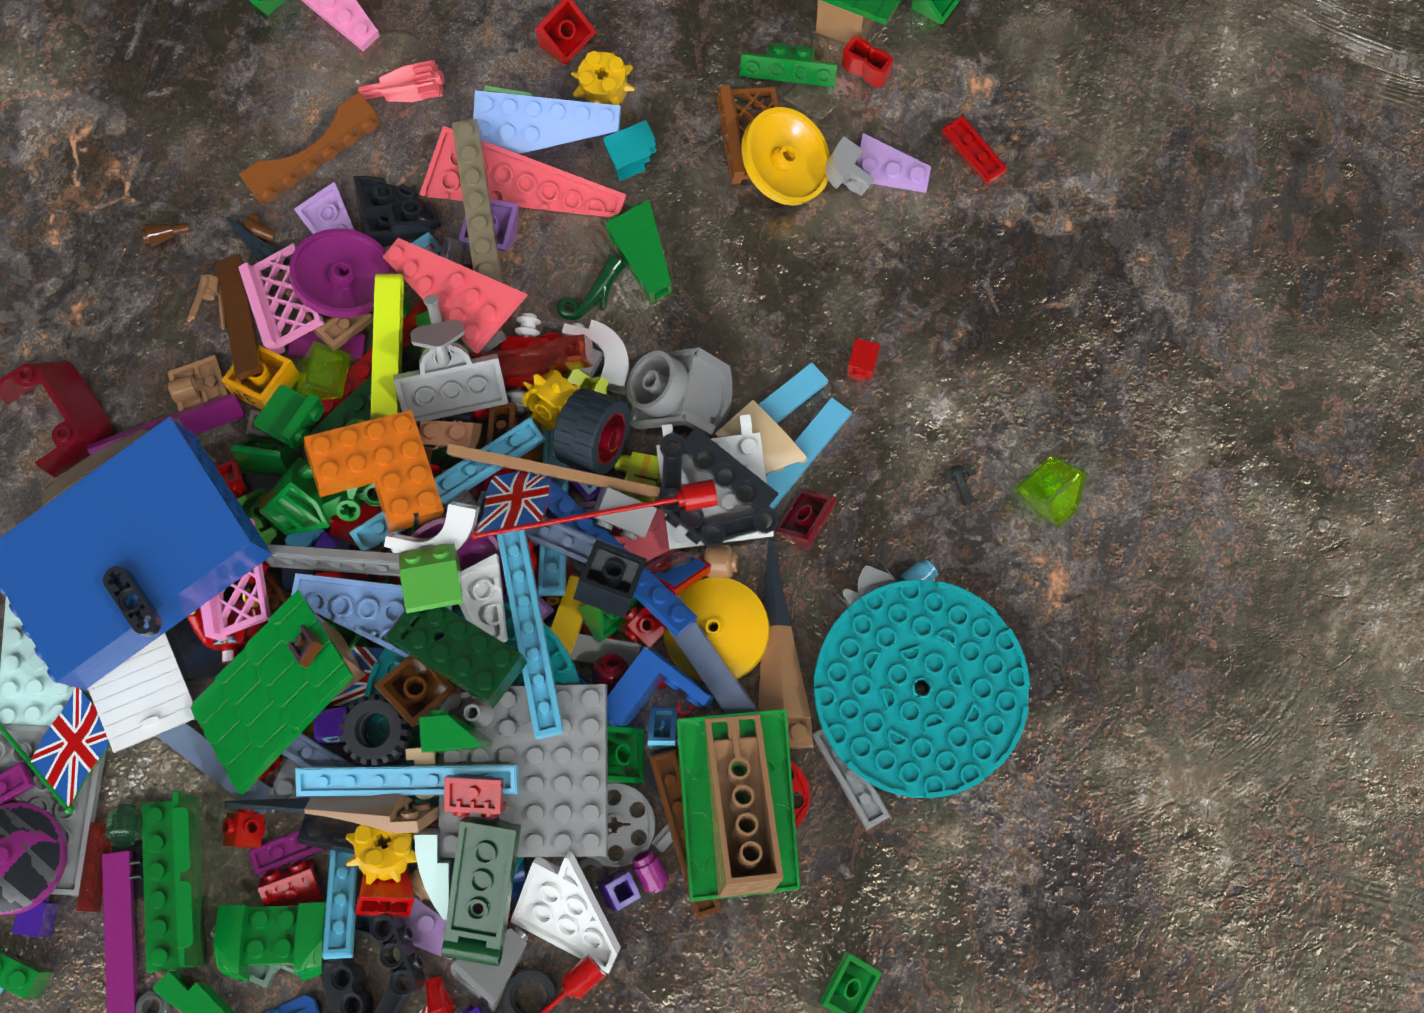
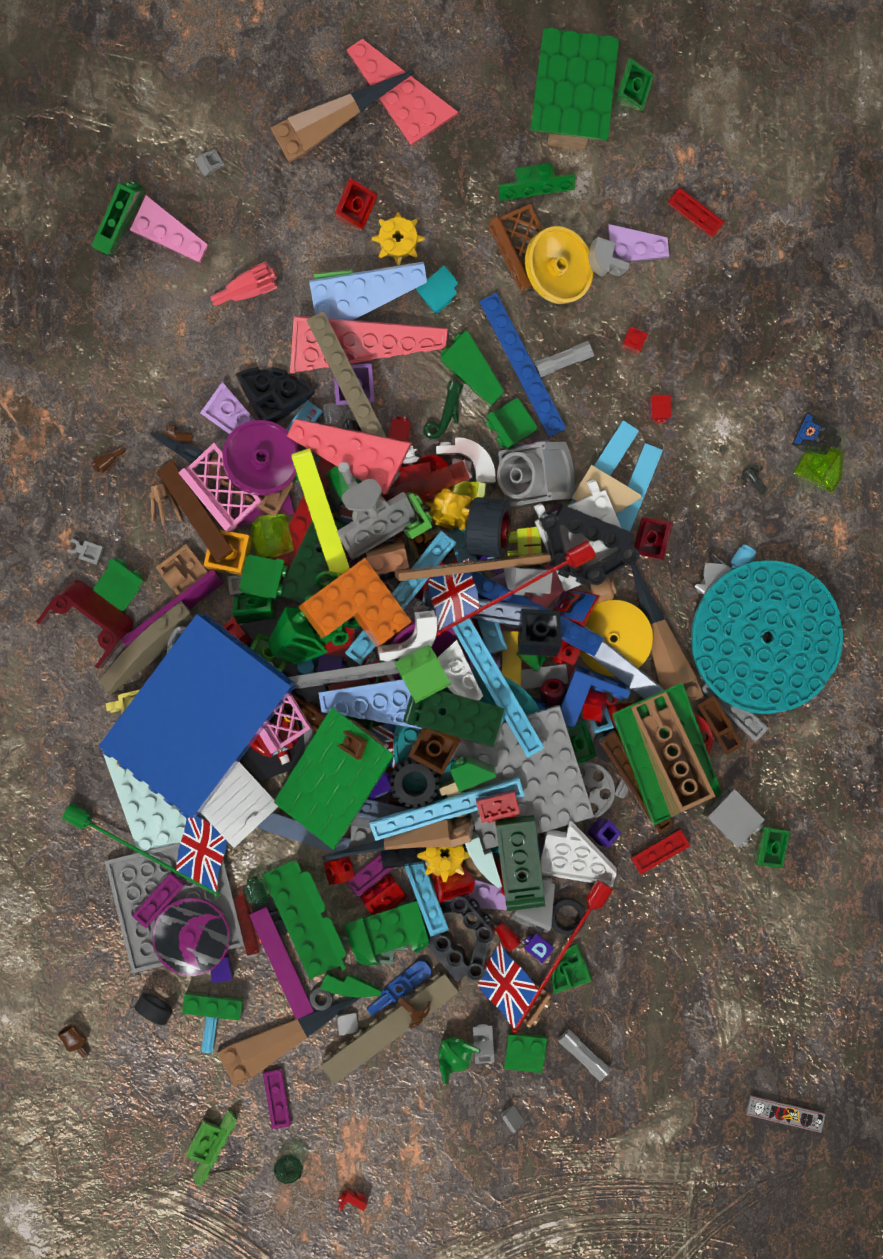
camera: 20 degrees left, 15 degrees up
black beam [103,566,162,637] -> none
dark orange arch [239,92,381,206] -> none
light grey cone [464,700,494,728] -> none
magenta brick [632,849,669,894] -> none
red brick [842,36,893,88] -> none
none -> light grey plate [67,539,104,565]
none -> green bracket [93,558,146,611]
none -> red brick [389,416,411,442]
none -> bright green bracket [403,492,432,539]
none -> blue plate [479,293,566,438]
none -> green bracket [485,398,537,449]
none -> light grey axle [535,341,594,378]
none -> red brick [583,690,606,722]
none -> red brick [621,326,648,355]
none -> red plate [630,829,690,875]
none -> reddish brown slope [697,696,743,756]
none -> light grey slope [703,787,765,848]
none -> clear smoke torso [792,412,841,455]

